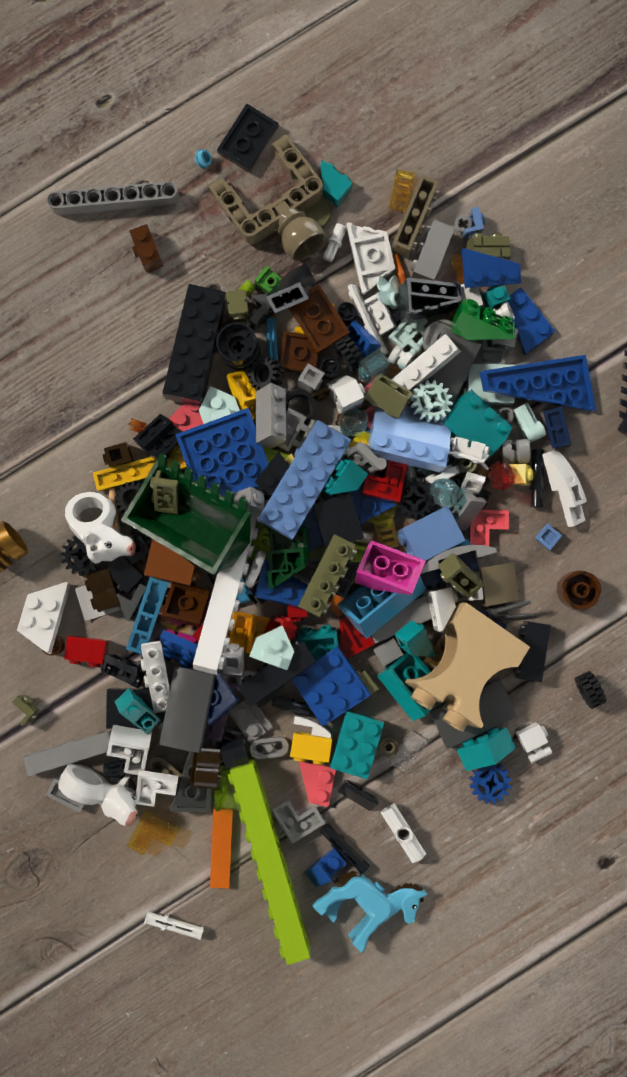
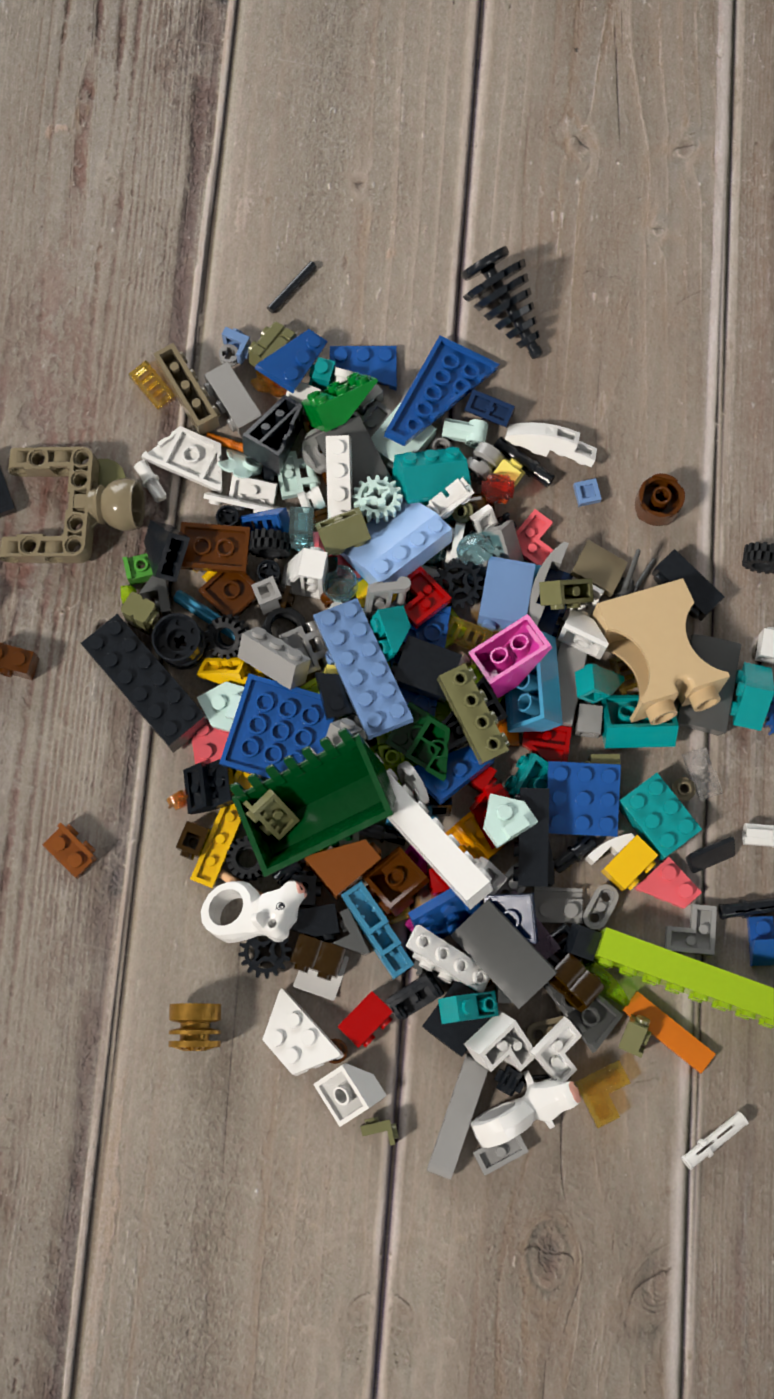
camera: 55 degrees left, 10 degrees down
teal slope [320,160,352,207] -> none
none -> dark orange bracket [42,822,98,879]
none -> black bar [267,261,317,313]
none -> white slope [313,1063,387,1127]
none -> olive brick [618,1014,652,1058]

